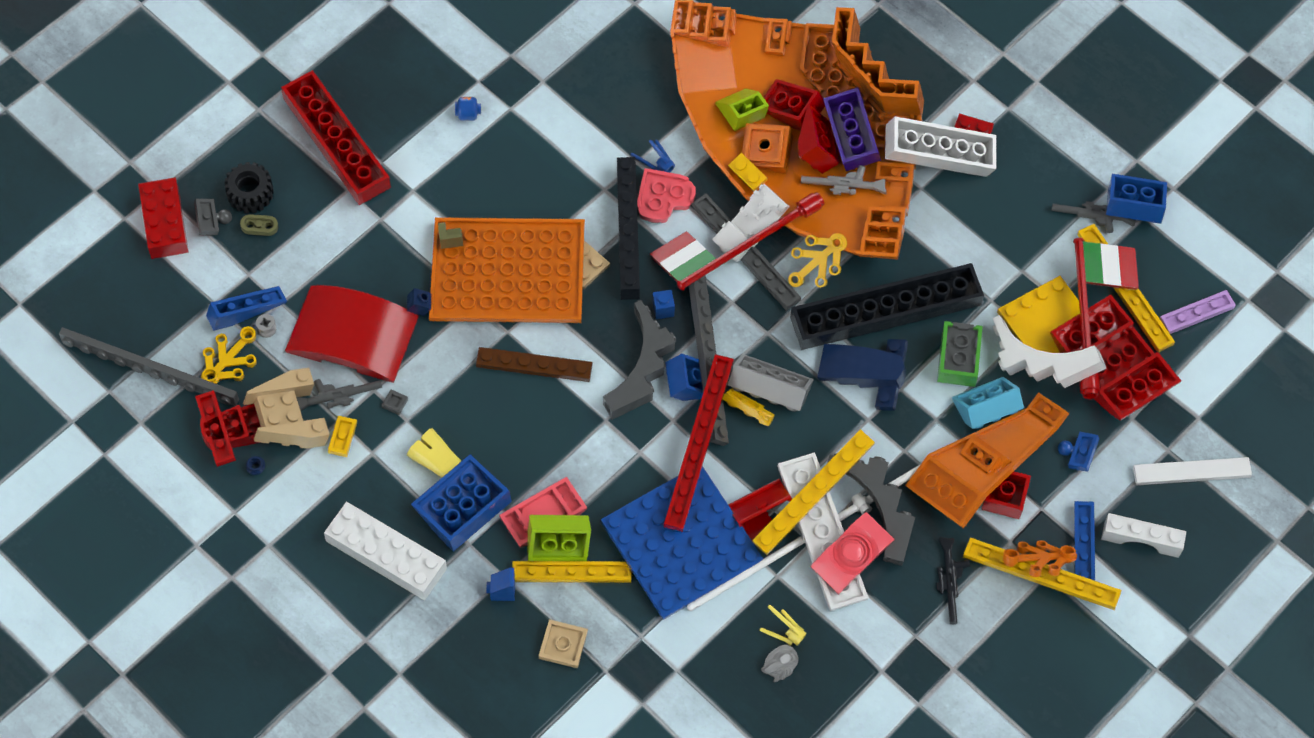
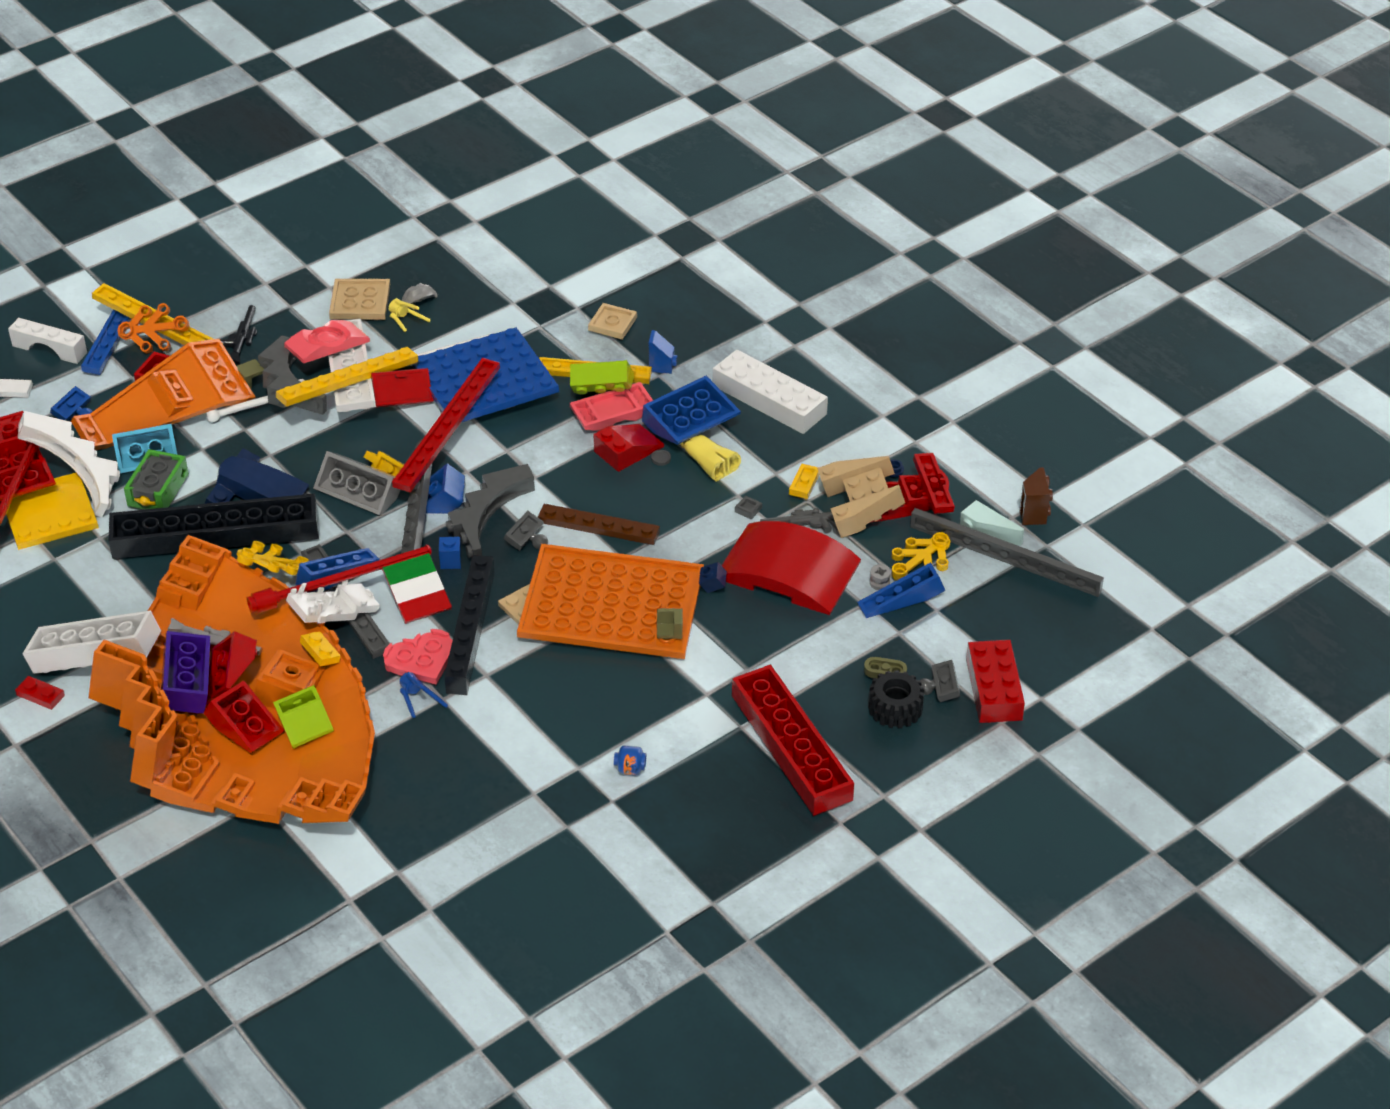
camera: 170 degrees left, 20 degrees down
none -> olive panel [237,359,264,389]
none -> blue slope [295,548,380,593]
none -> tan plate [329,279,391,320]
none -> dark grey plate [504,510,548,551]
none -> red slope [593,424,664,472]
none -> dark grey piece [651,450,671,466]
none -> light aqua slope [960,500,1024,545]
none -> reddish brown slope [1019,467,1053,525]

